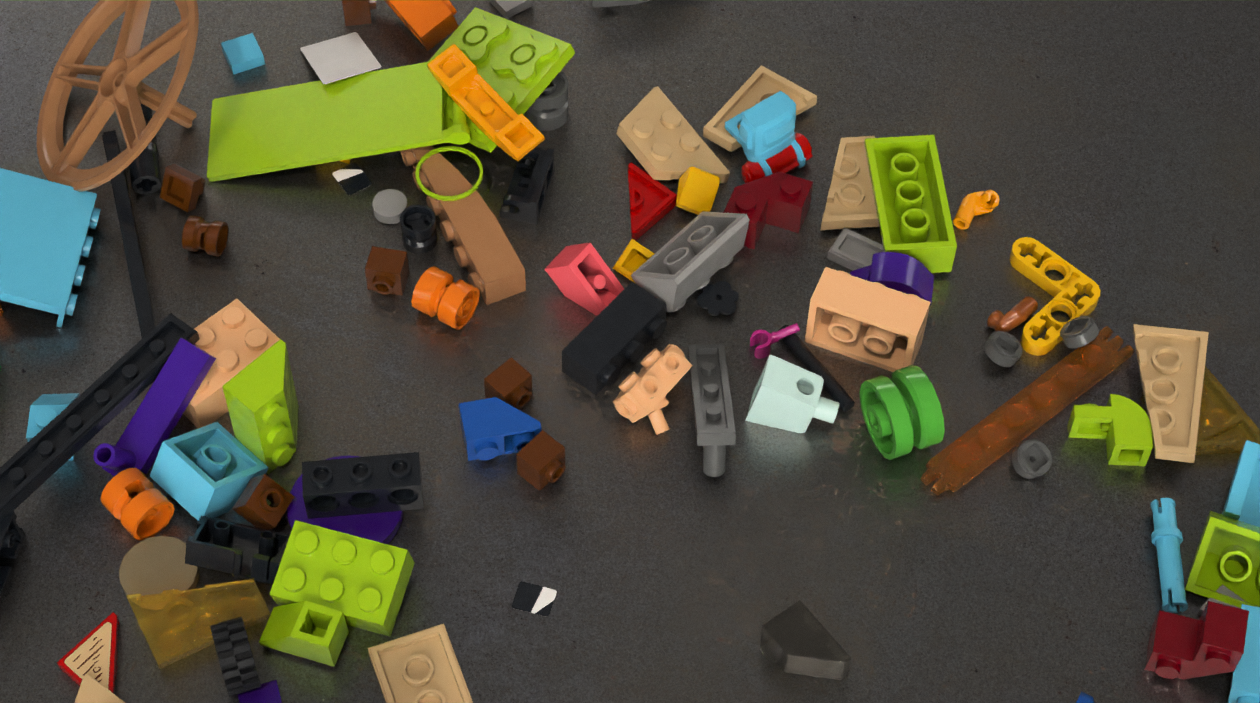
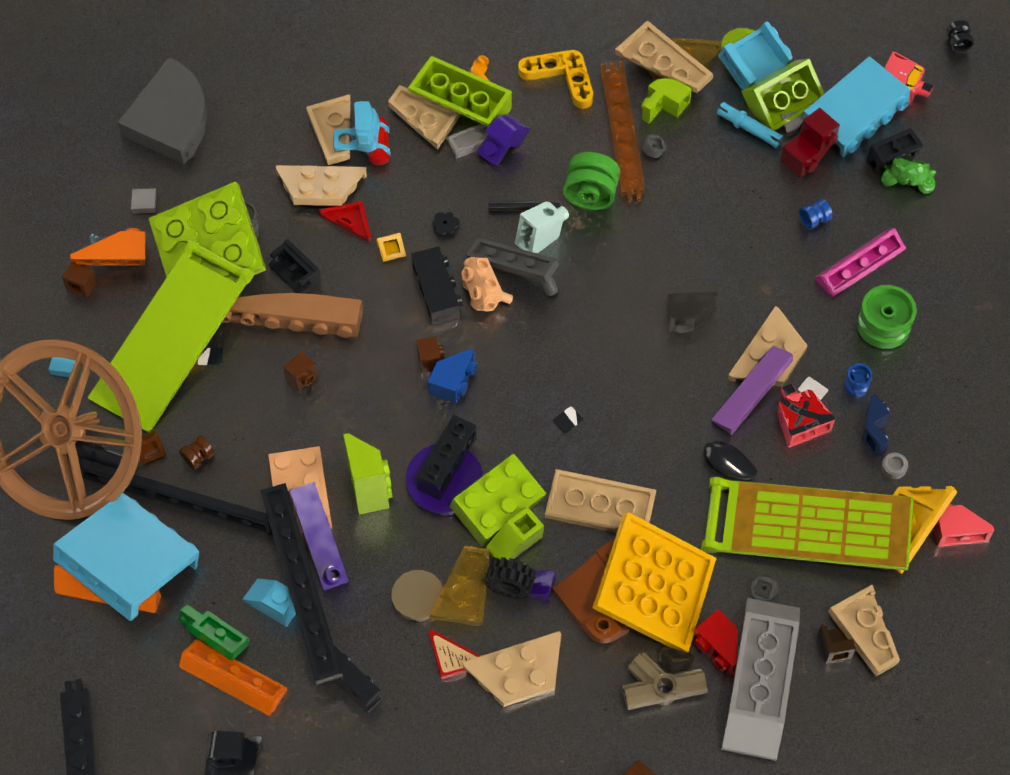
camera: 55 degrees left, 5 degrees up
orange wheel [100,468,175,541] -> none
medium azure slope [150,422,268,520] -> none
black piece [185,515,290,585] -> none
reddish brown plate [232,474,294,530] -> none
white sticker [300,32,382,84] -> none
light grey tile [372,189,408,224] -> none
black wheel [400,204,438,254] -> none
orange wheel [411,266,480,330] -> none
lime piece [415,146,483,201] -> none
light orange slope [427,44,545,161] -> none
reddish brown plate [516,430,566,491] -> none
coral slope [544,242,624,316] -> none
light grey slope [631,211,750,312] -> none
yellow slope [676,166,720,215] -> none
dark red brick [723,172,813,249] -> none
dark pink hand [750,323,800,359] -> none
light nougat brick [805,267,931,372] -> none
dark grey tile [984,331,1023,367] -> none
dark orange arm [987,296,1038,333] -> none
dark grey tile [1060,316,1099,348] -> none

